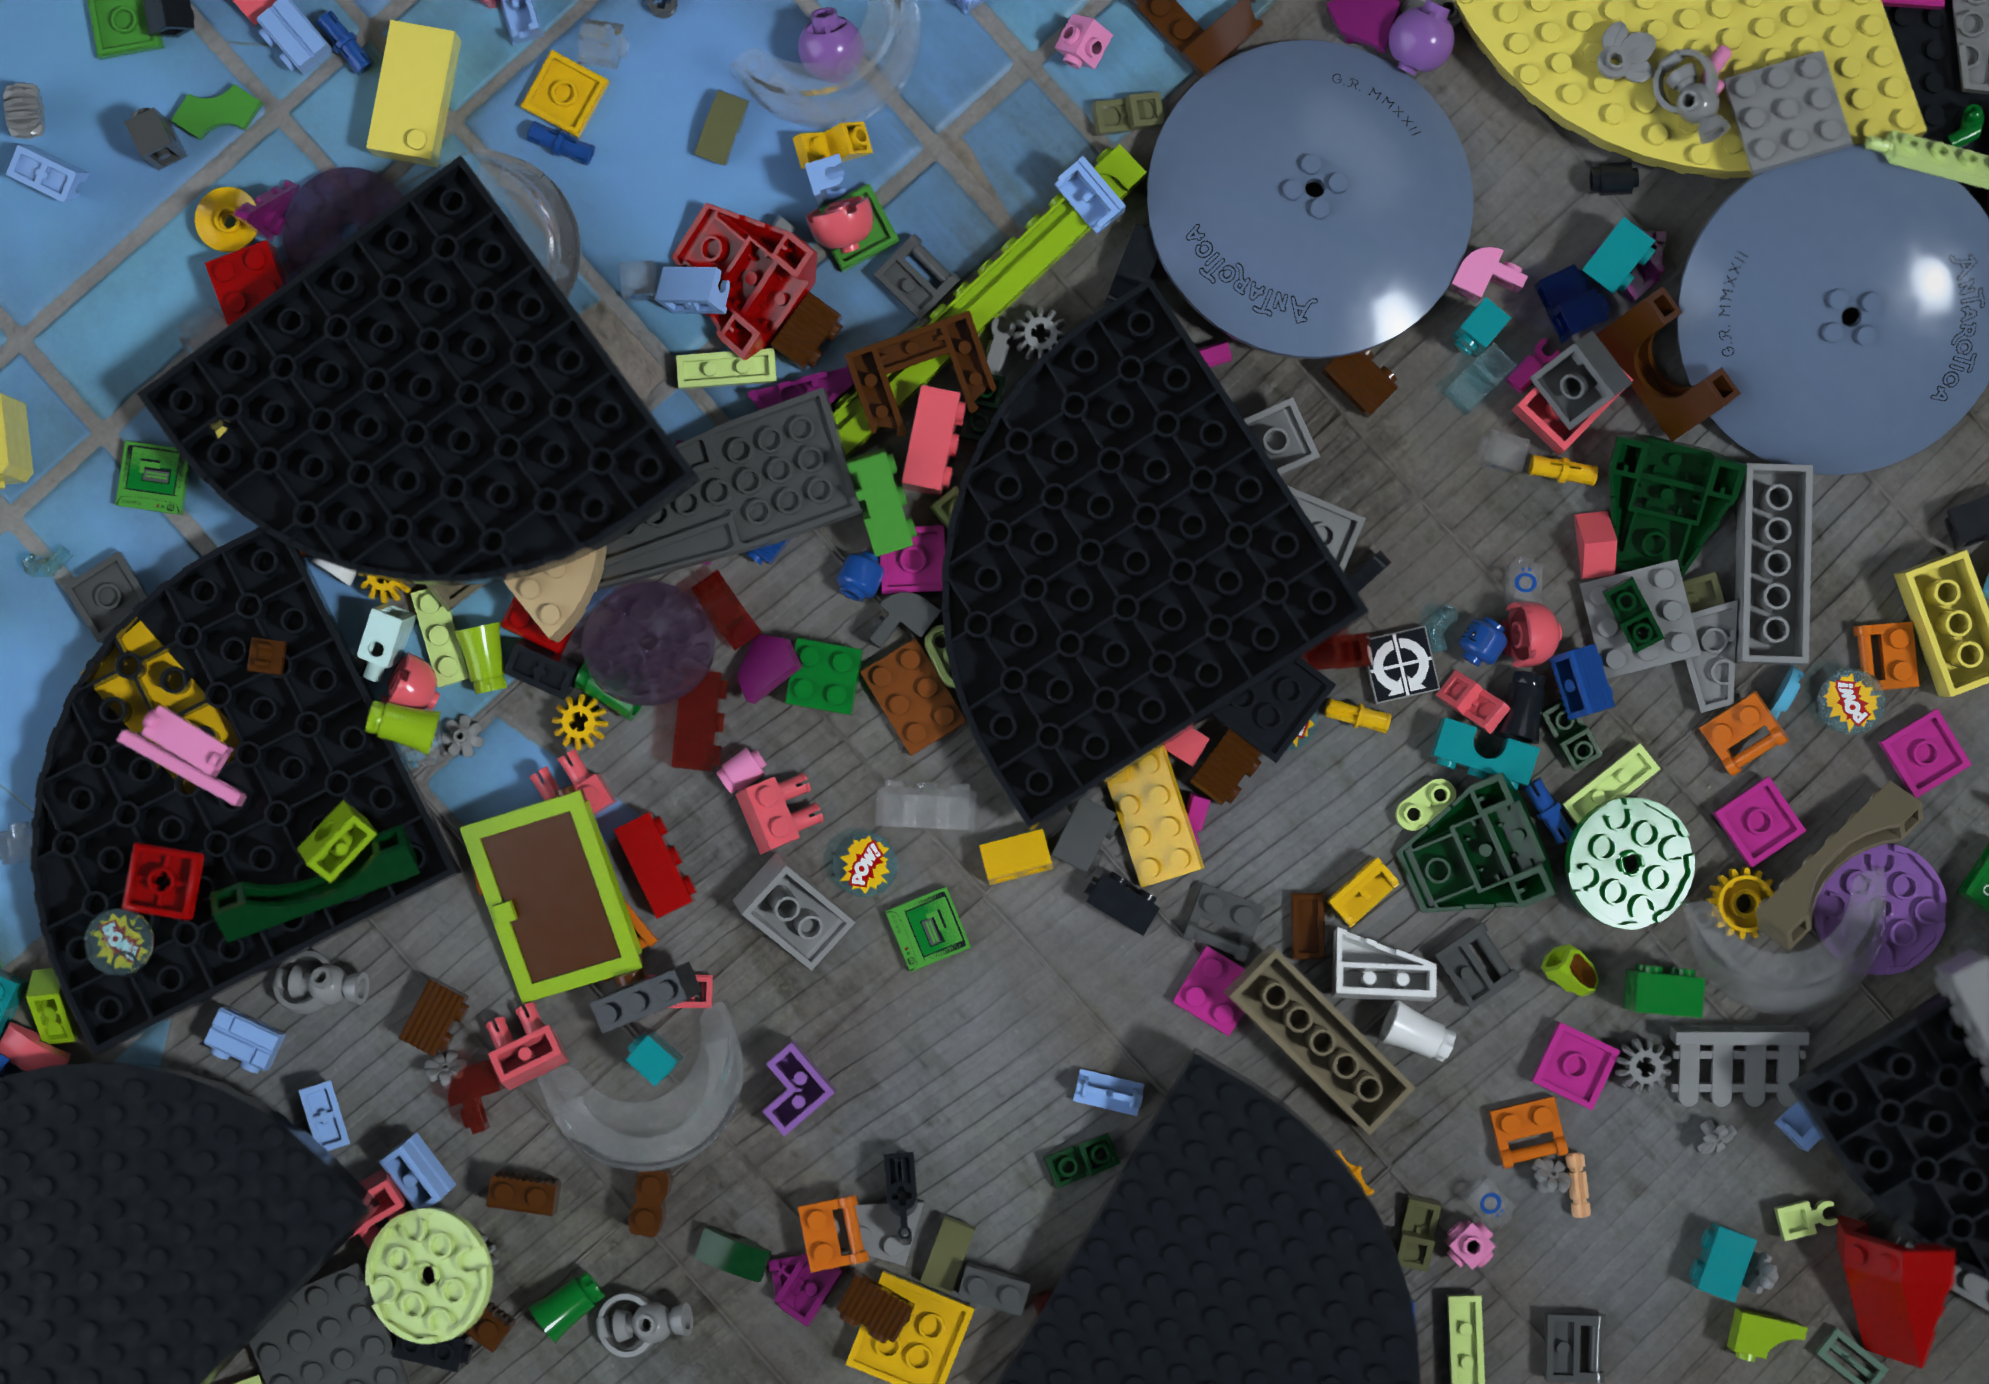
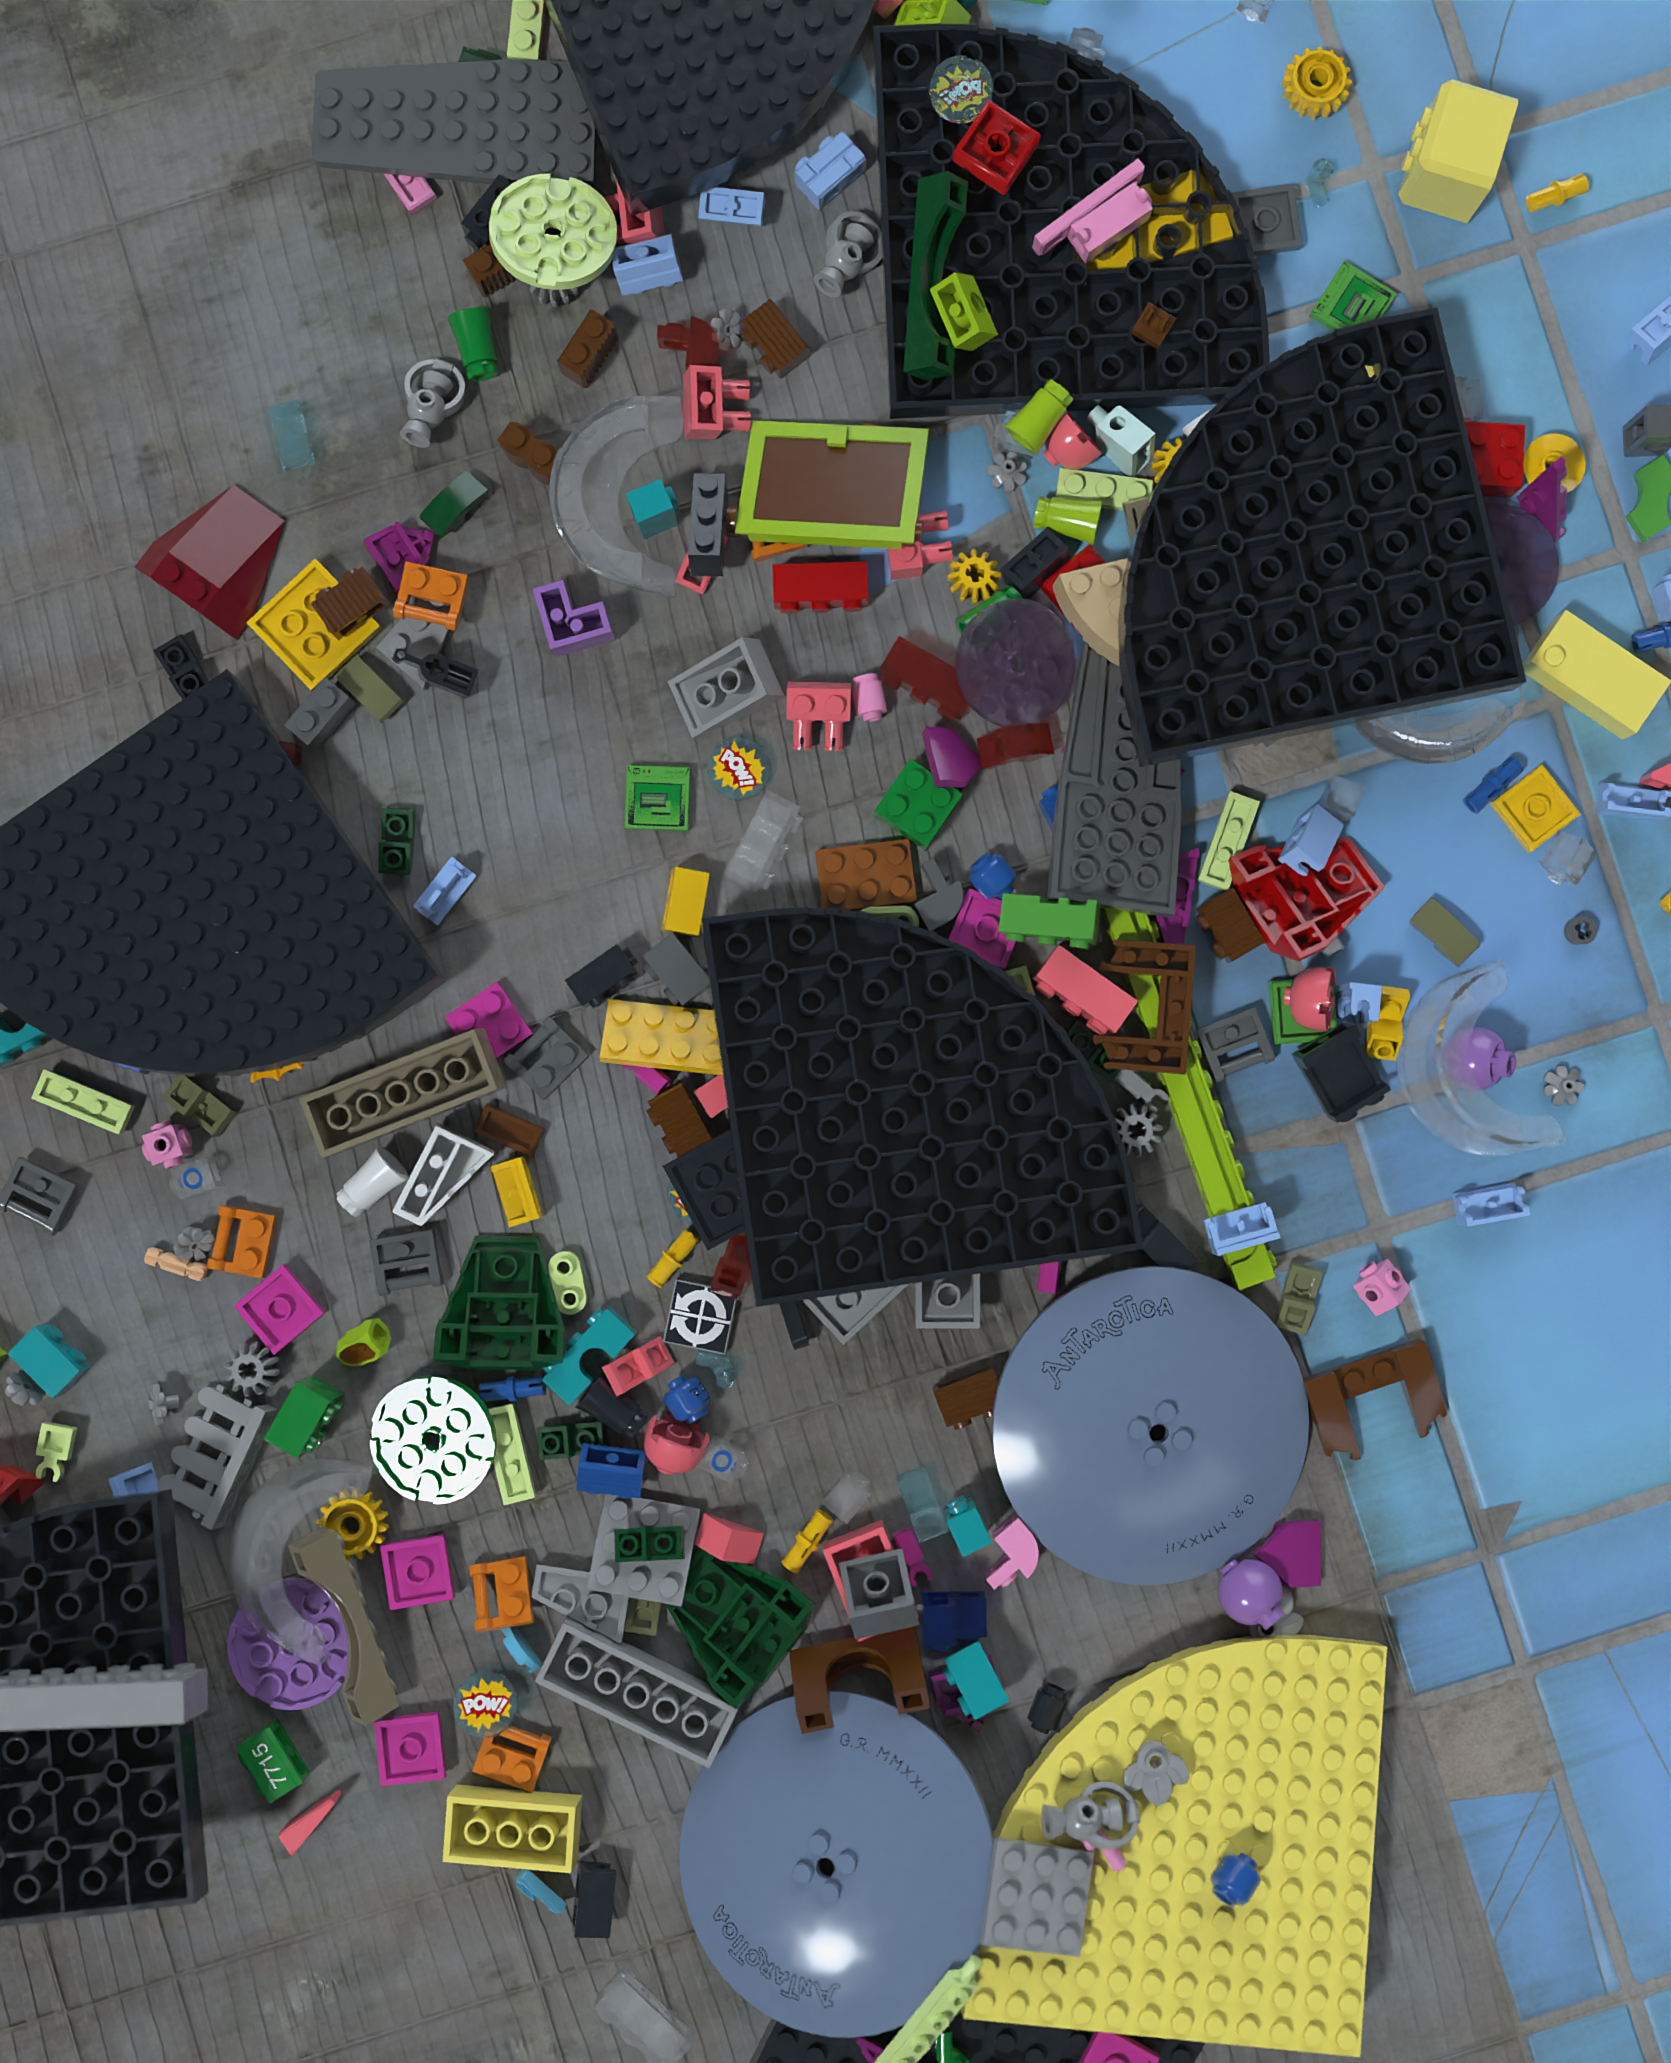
camera: 115 degrees right, 0 degrees up
none -> black panel [1291,1021,1391,1123]

